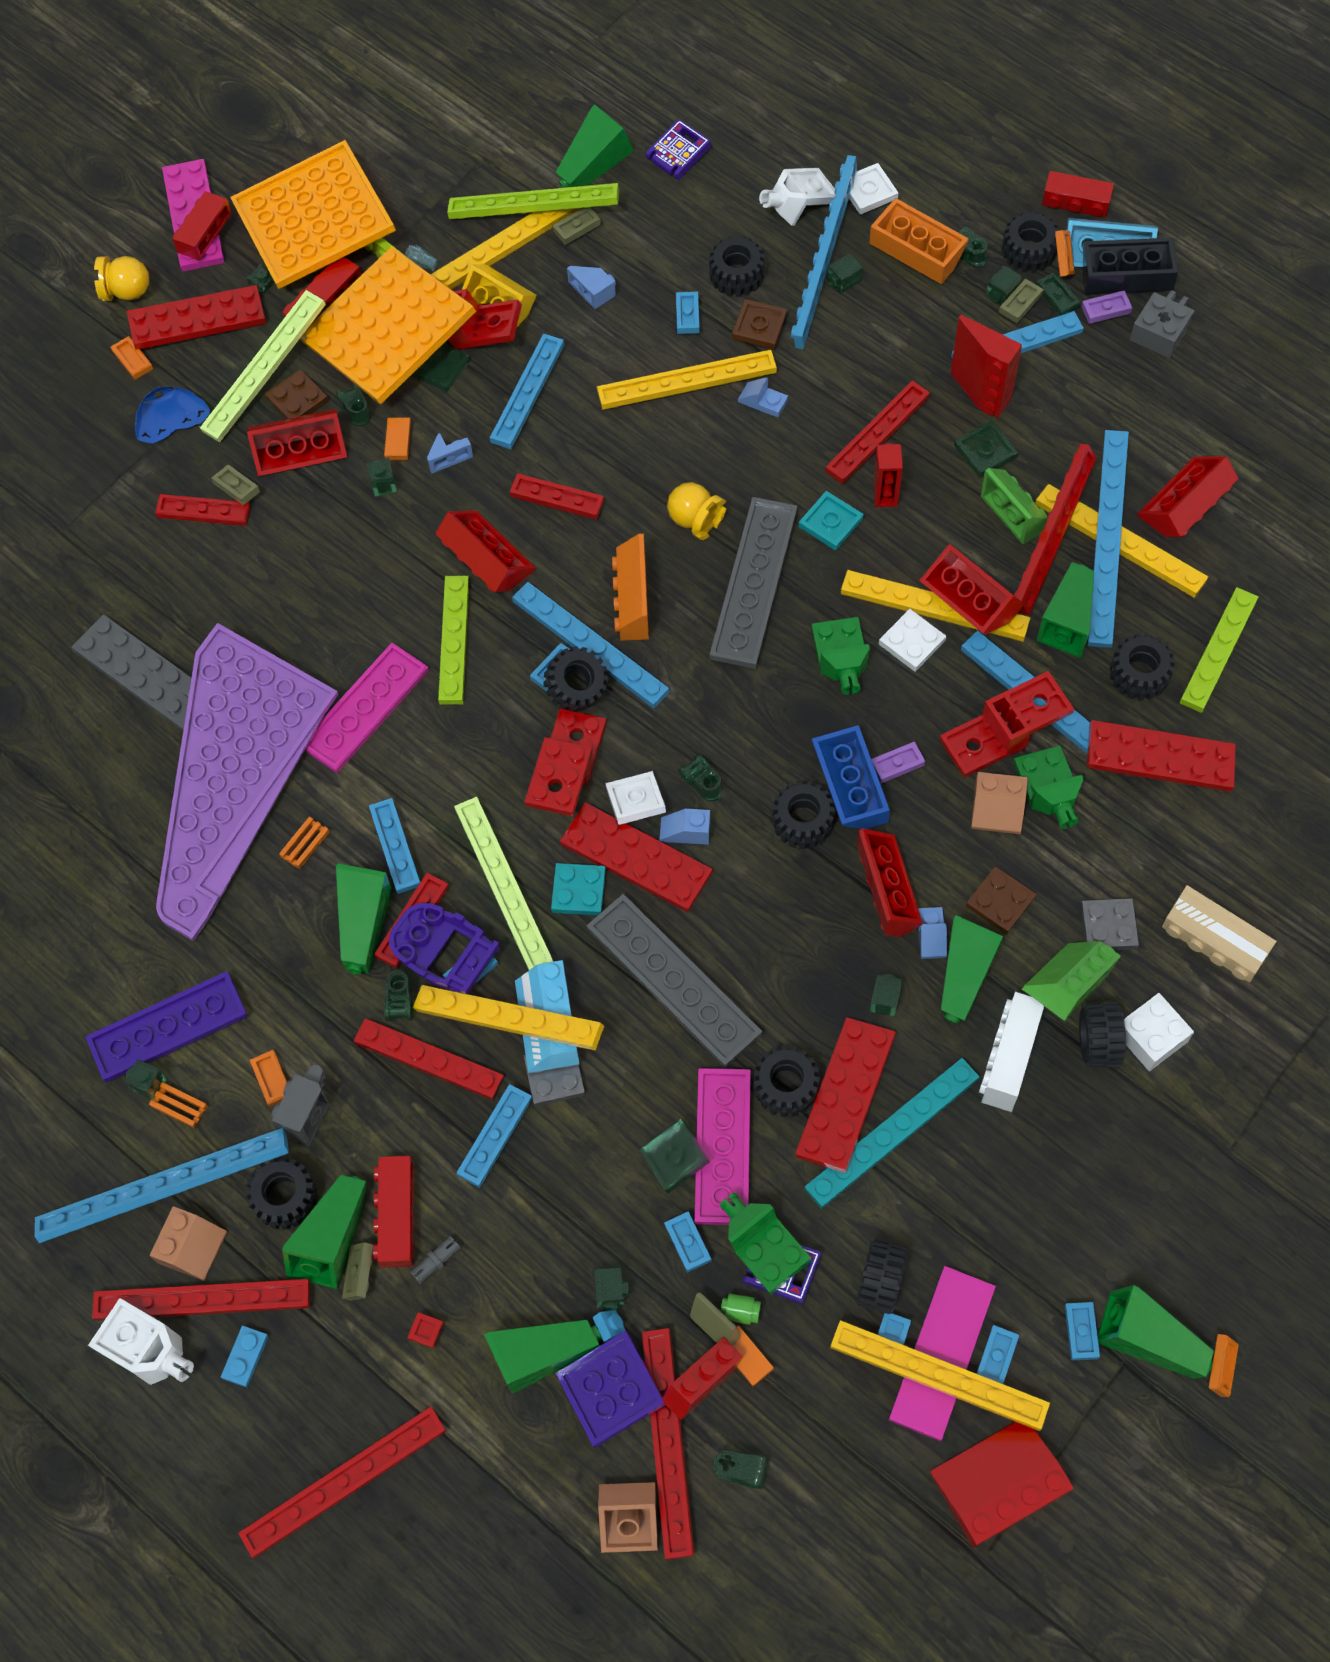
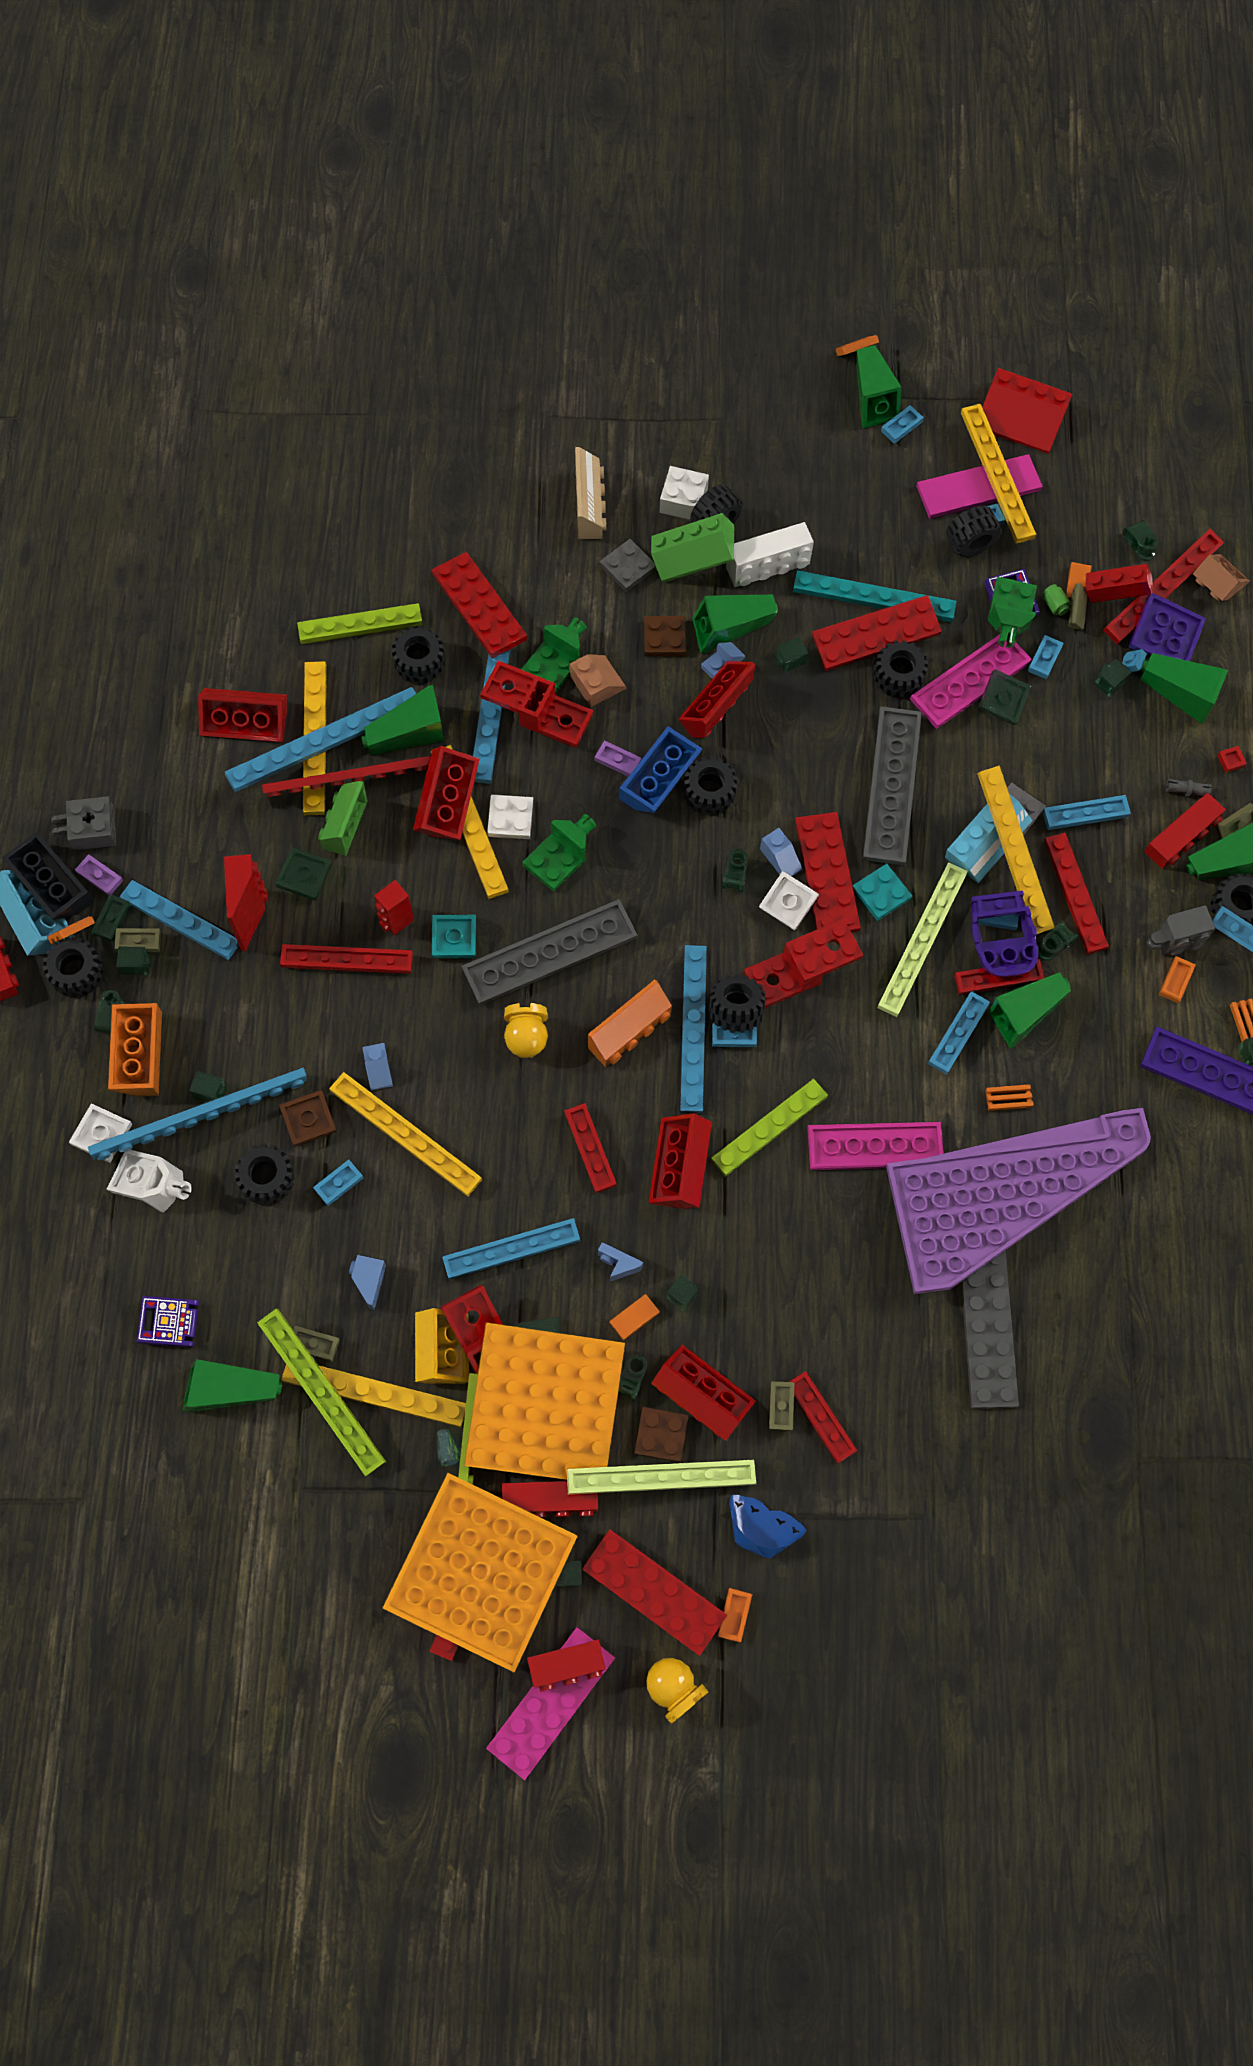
camera: 135 degrees left, 5 degrees up
dark azure plate [976,1325,1019,1384] -> none

